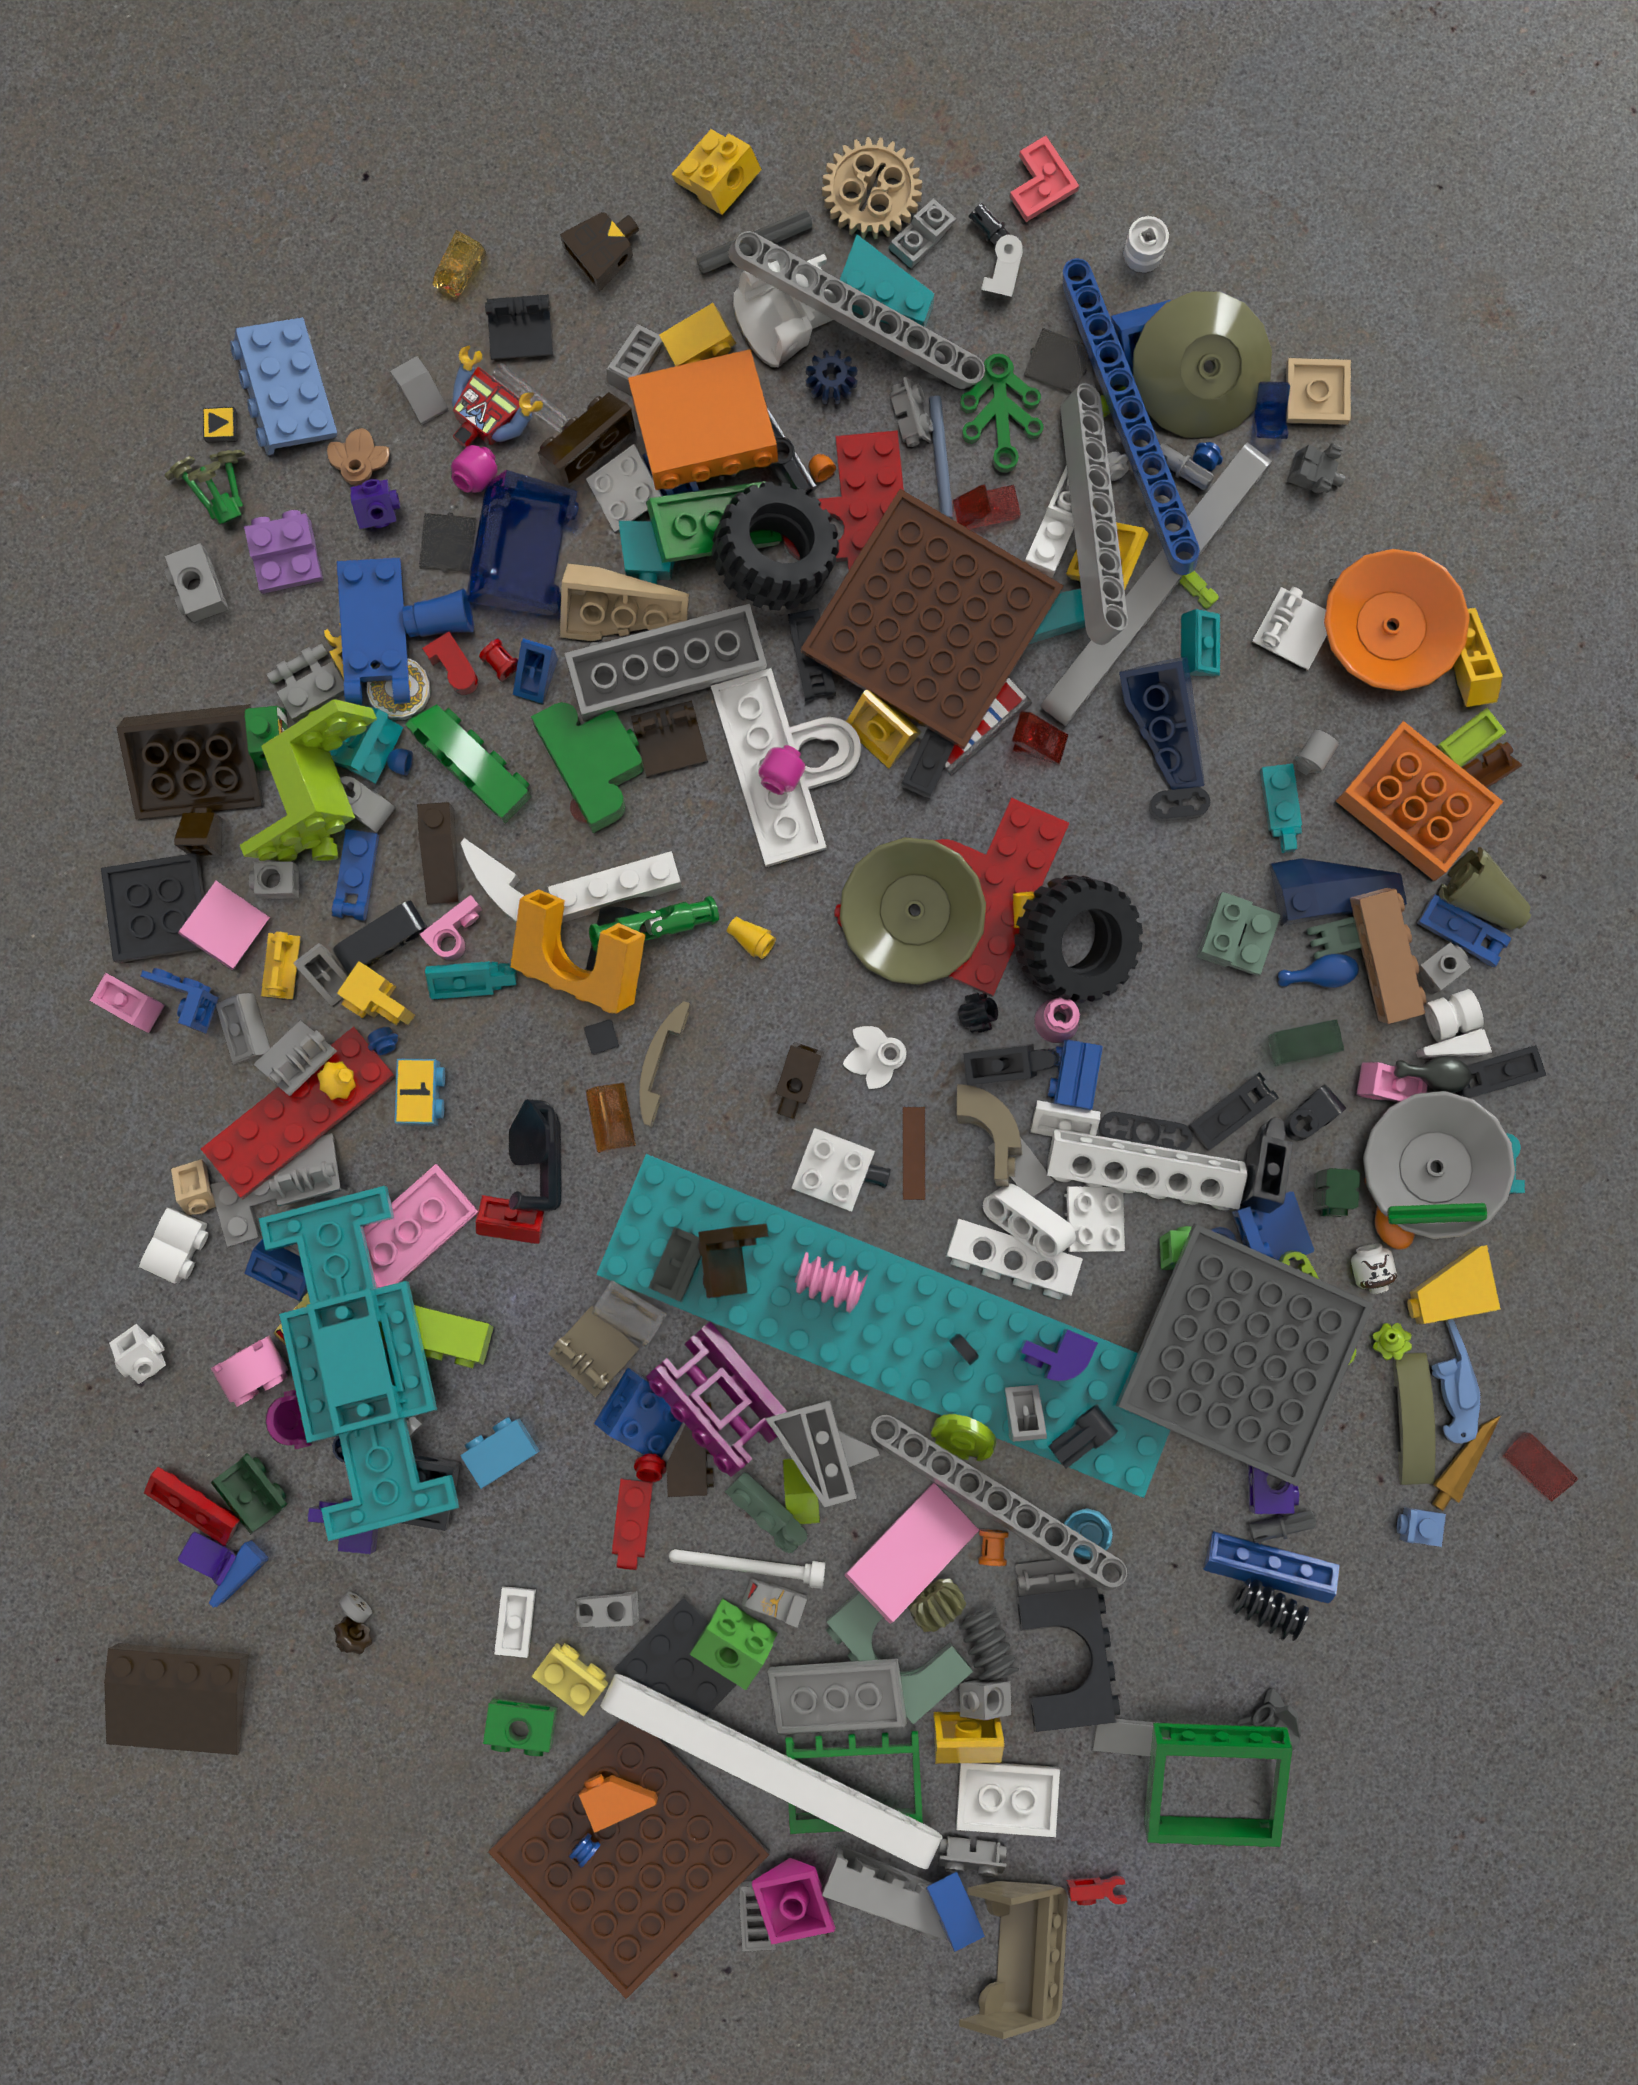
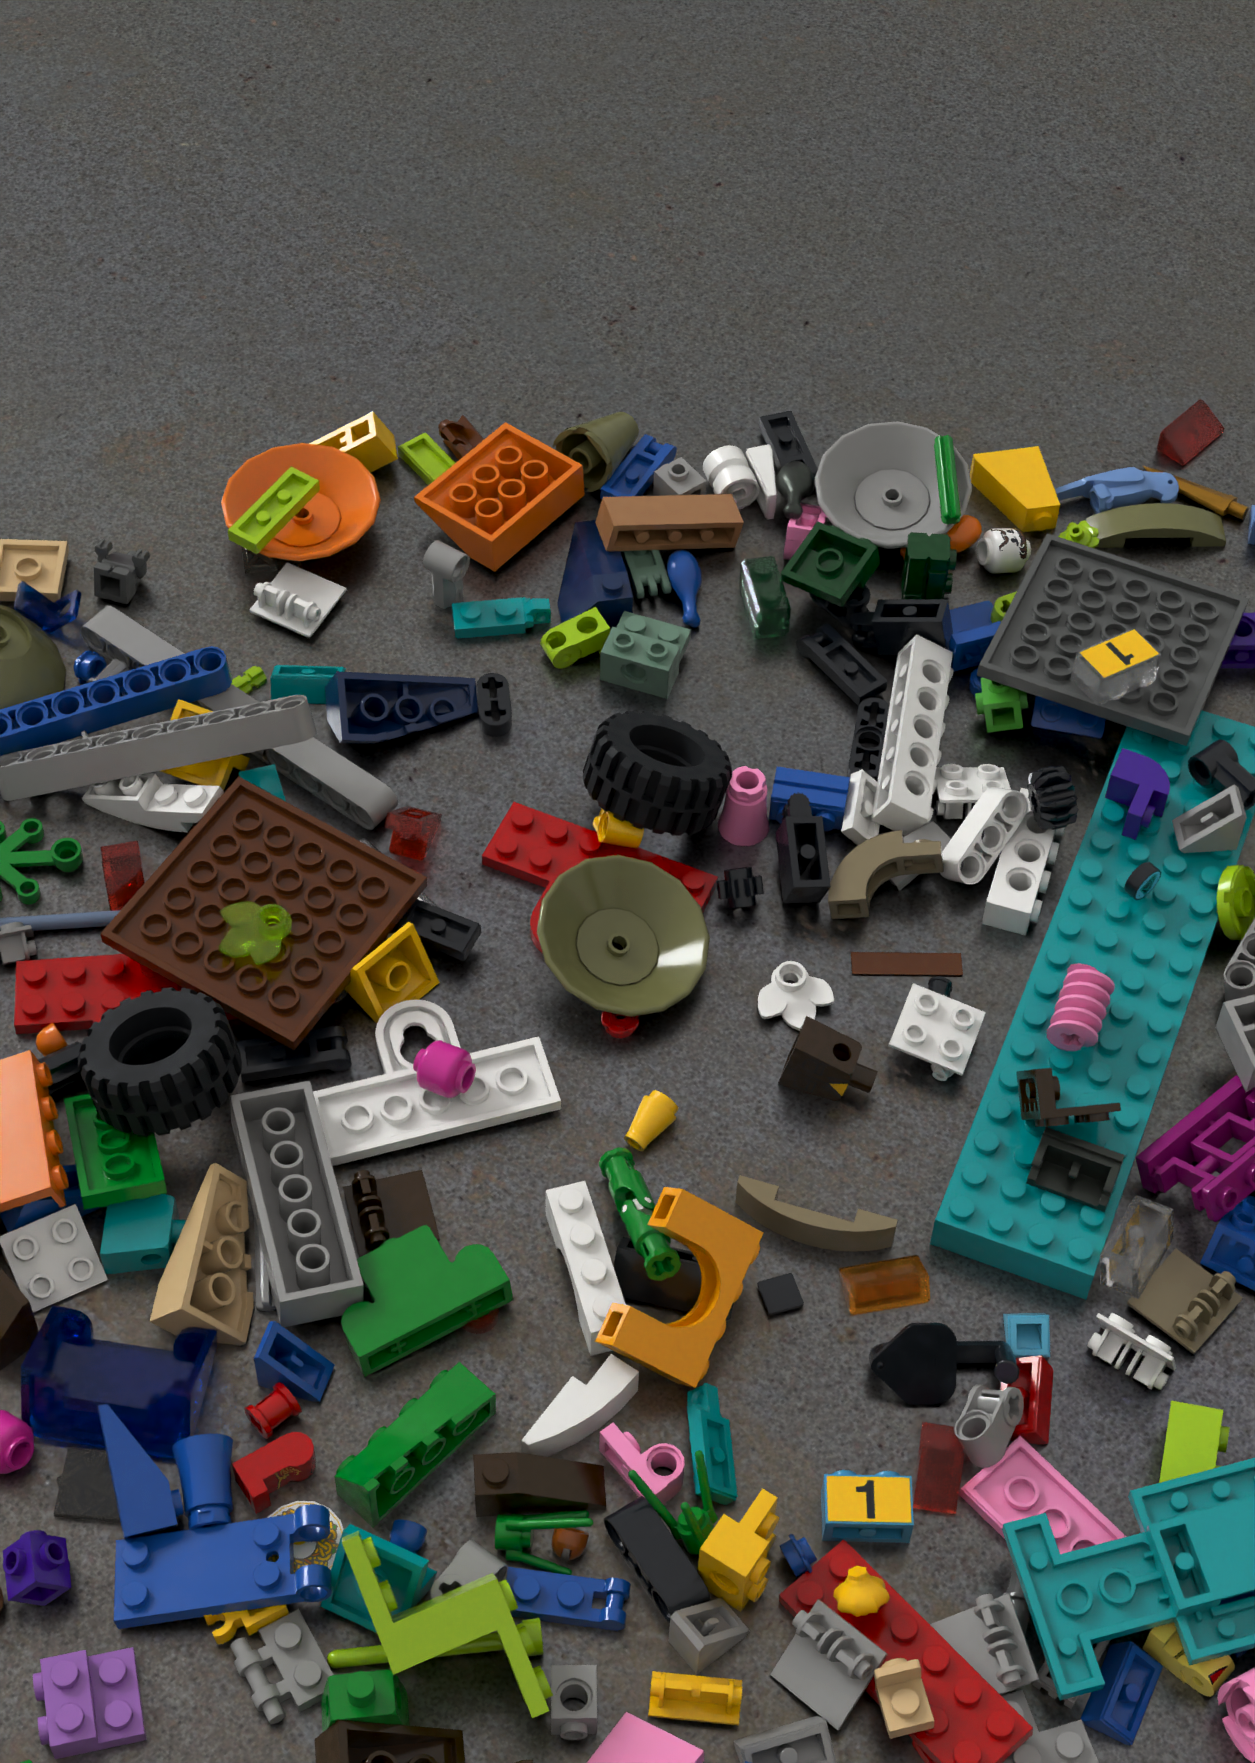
camera: 90 degrees left, 30 degrees down
none -> blue slope [98,1404,184,1539]
none -> clear neon green plate [219,901,292,965]
none -> lime plate [228,466,320,554]
none -> green plant [495,1510,593,1575]
none -> lime leg [540,607,610,669]
none -> dark orange hinge [551,1528,589,1560]
none -> green plant [628,1450,718,1555]
none -> dark green plate [780,521,881,607]
none -> tan bracket [874,1658,934,1739]
none -> clear red slope [913,1422,964,1514]
none -> light grey piece [954,1384,1024,1468]
none -> medium azure slope [1003,1313,1050,1358]
none -> black gear [1027,766,1079,830]
none -> brick [1070,628,1162,706]
none -> white hinge [1087,1313,1176,1390]

